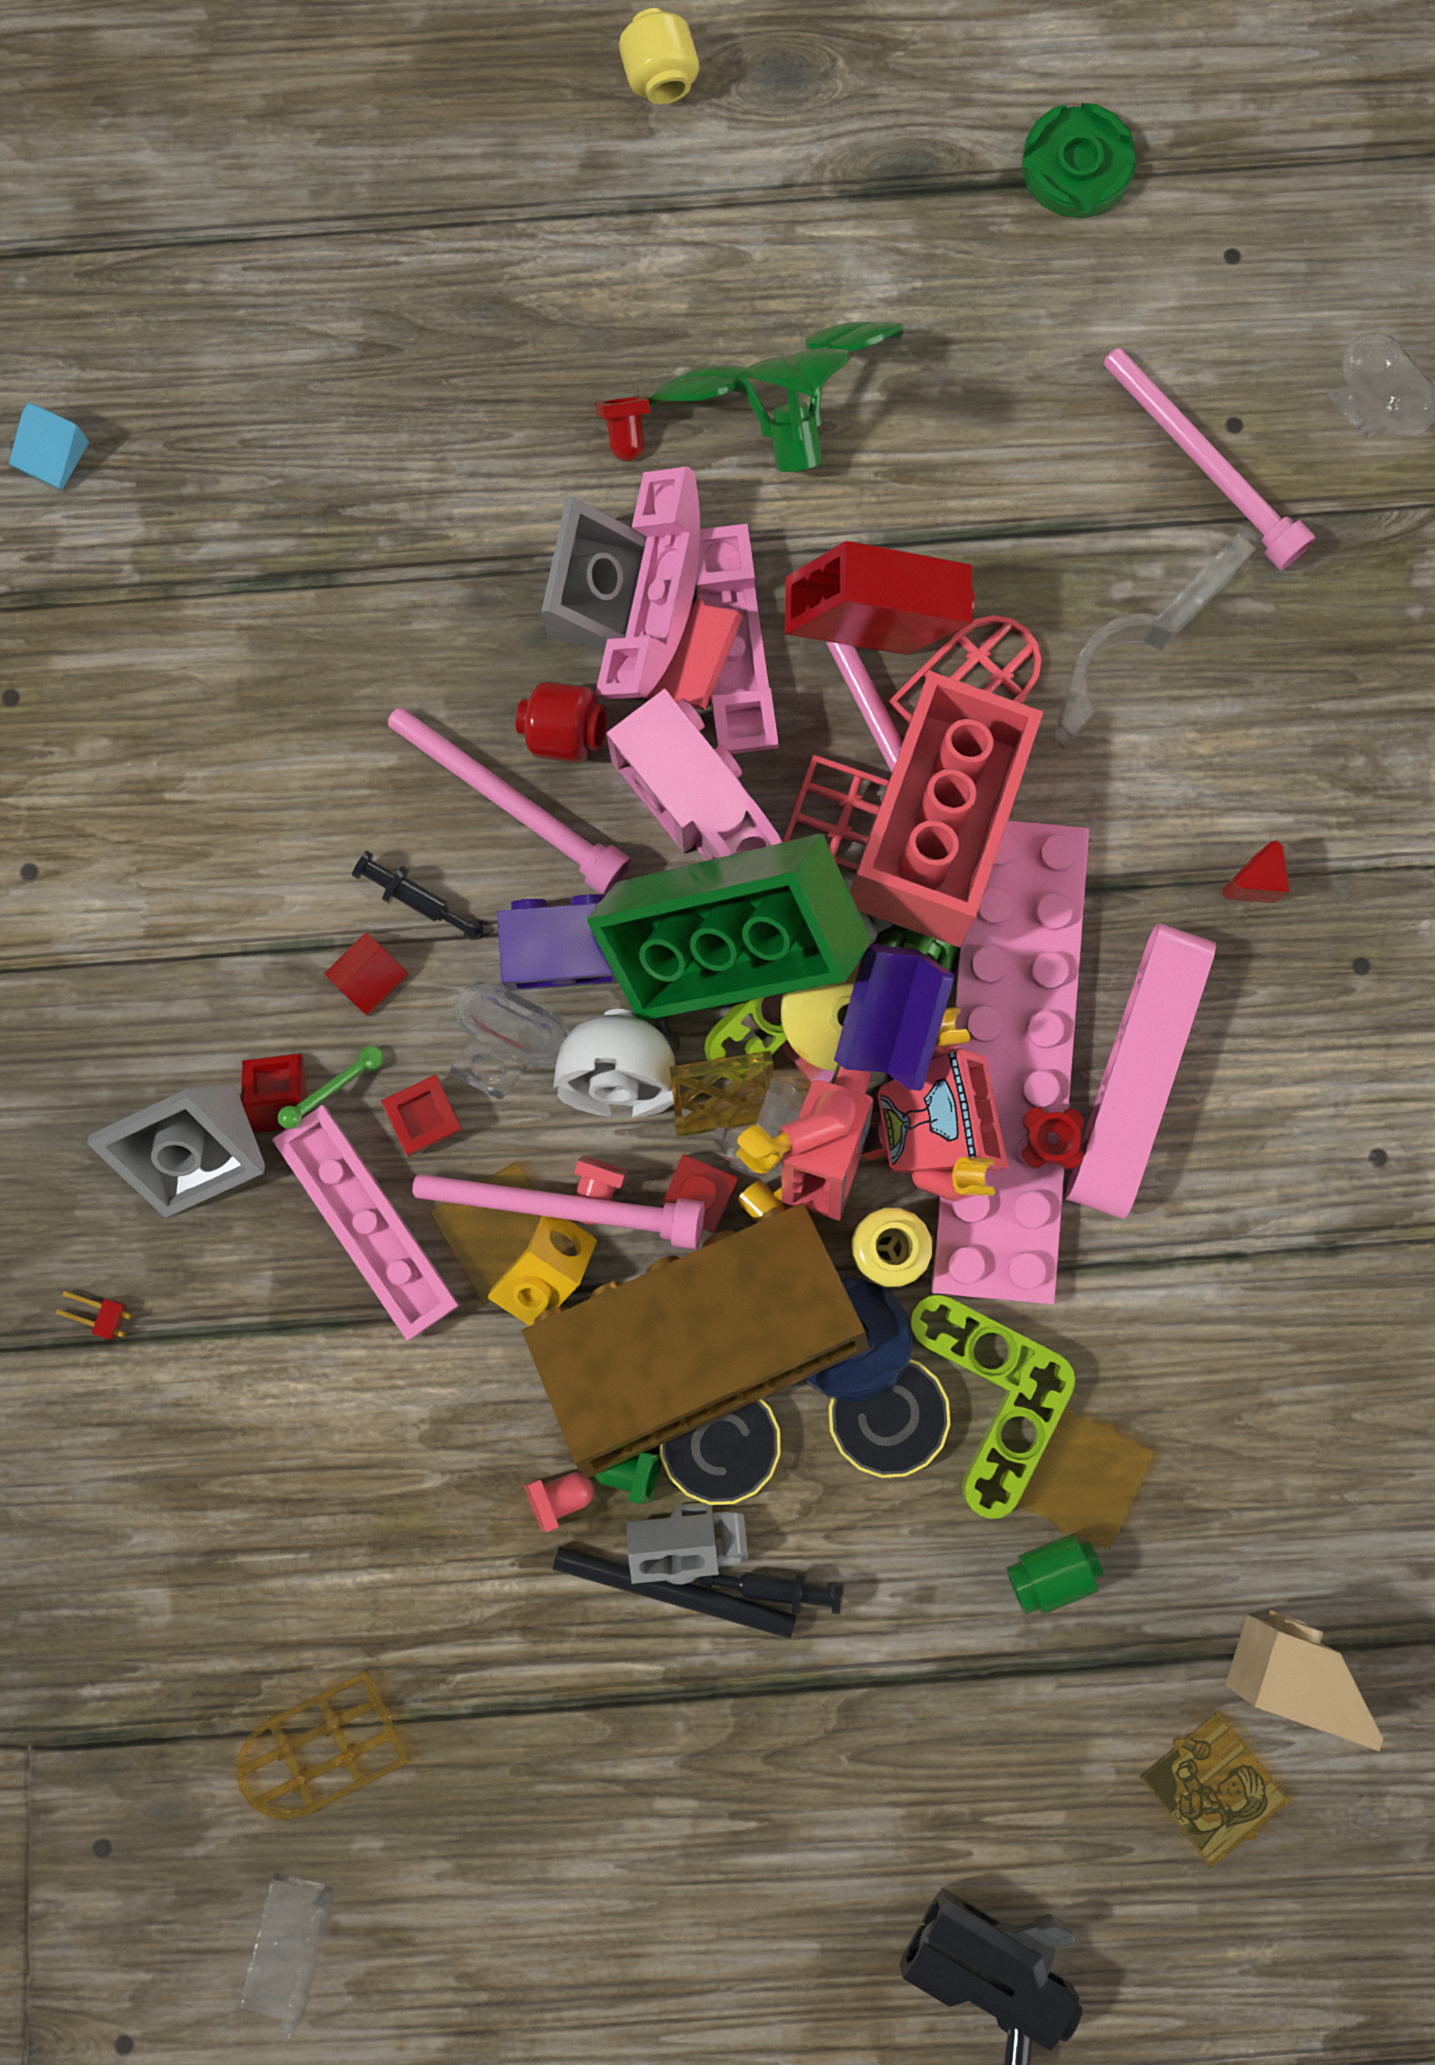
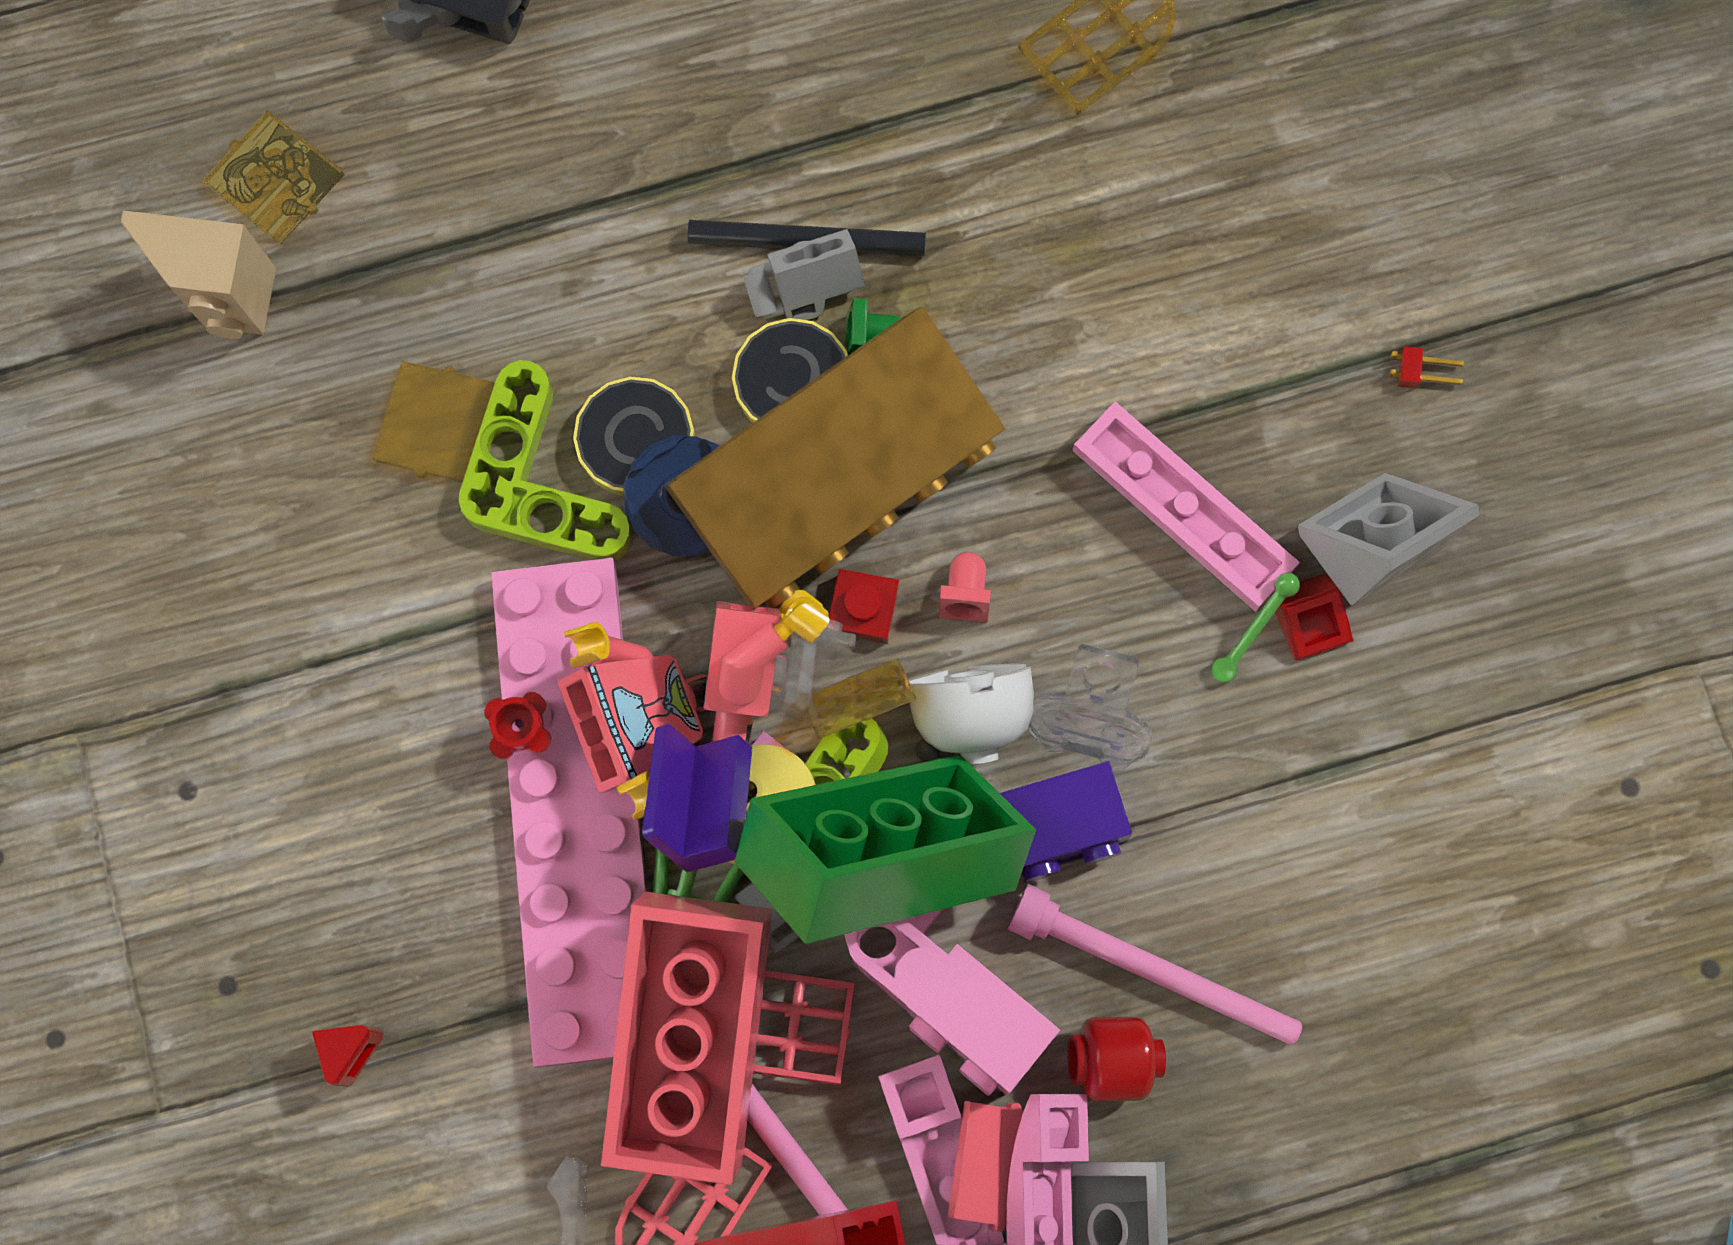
camera: 175 degrees right, 5 degrees down
red slope [324,932,409,1016] -> none
black piece [352,850,483,940] -> none
red plate [380,1074,464,1157] -> none
bright pink piece [412,1174,705,1250] -> none
clear yellow piece [430,1161,570,1303] -> none
yellow bracket [488,1216,597,1326] -> none
coral piece [523,1472,594,1532] -> none
black piece [699,1571,844,1615] -> none
light yellow head [851,1207,932,1287] -> none
green brick [1006,1533,1104,1615] -> none
bright pink beam [1065,923,1216,1220] -> none

